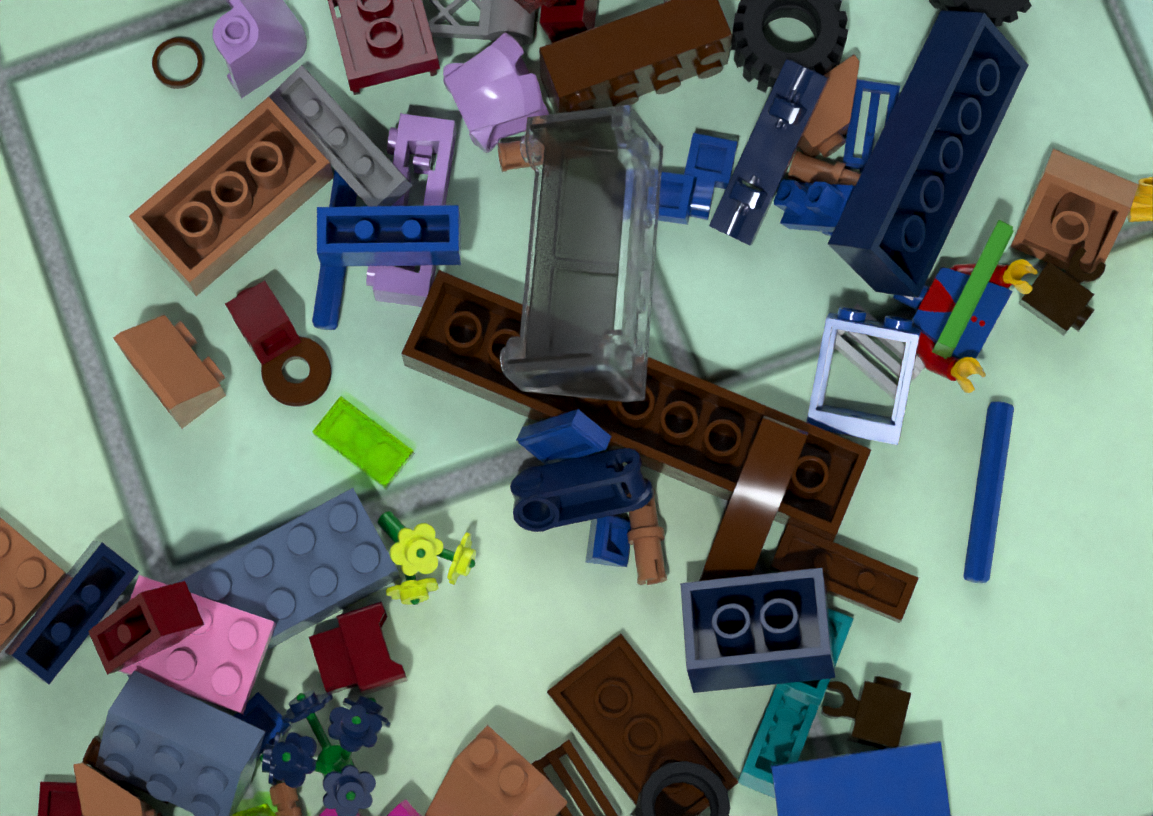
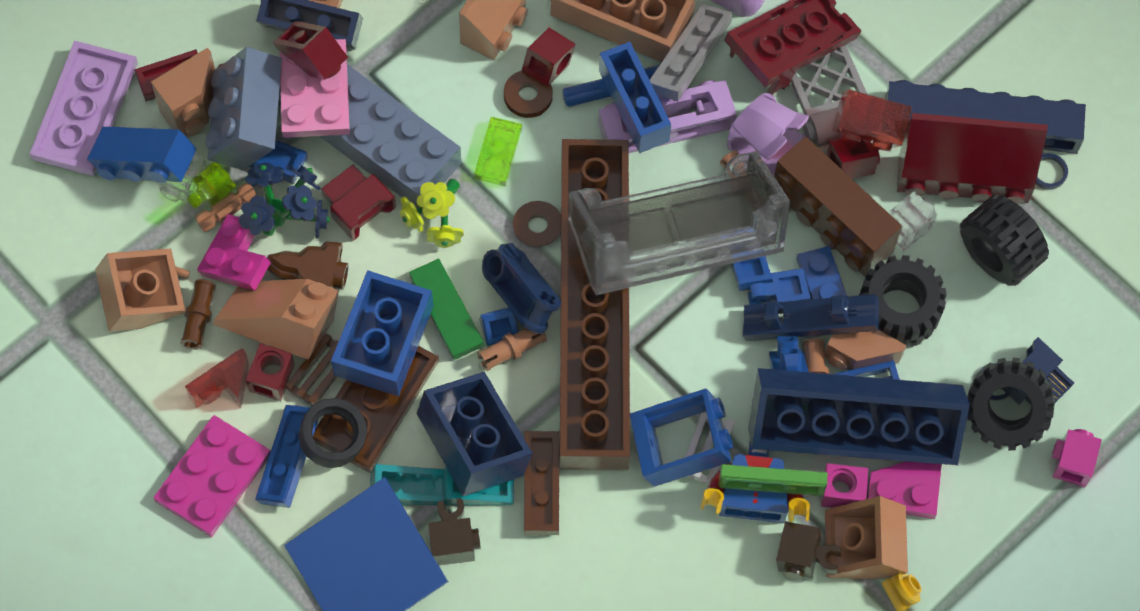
camera: 65 degrees right, 10 degrees down
blue tile [516,409,612,465] -> none
reddish brown slope [699,415,808,581] -> none
blue axle [963,402,1014,583] -> none
none -> reddish brown rock [267,241,349,290]
none -> blue brick [331,270,434,397]
none -> green tile [409,258,484,360]
none -> reddish brown piece [513,201,561,247]
none -> blue plate [796,246,847,299]
none -> dark pink brick [821,463,869,508]
none -> dark pink wing [867,461,942,519]

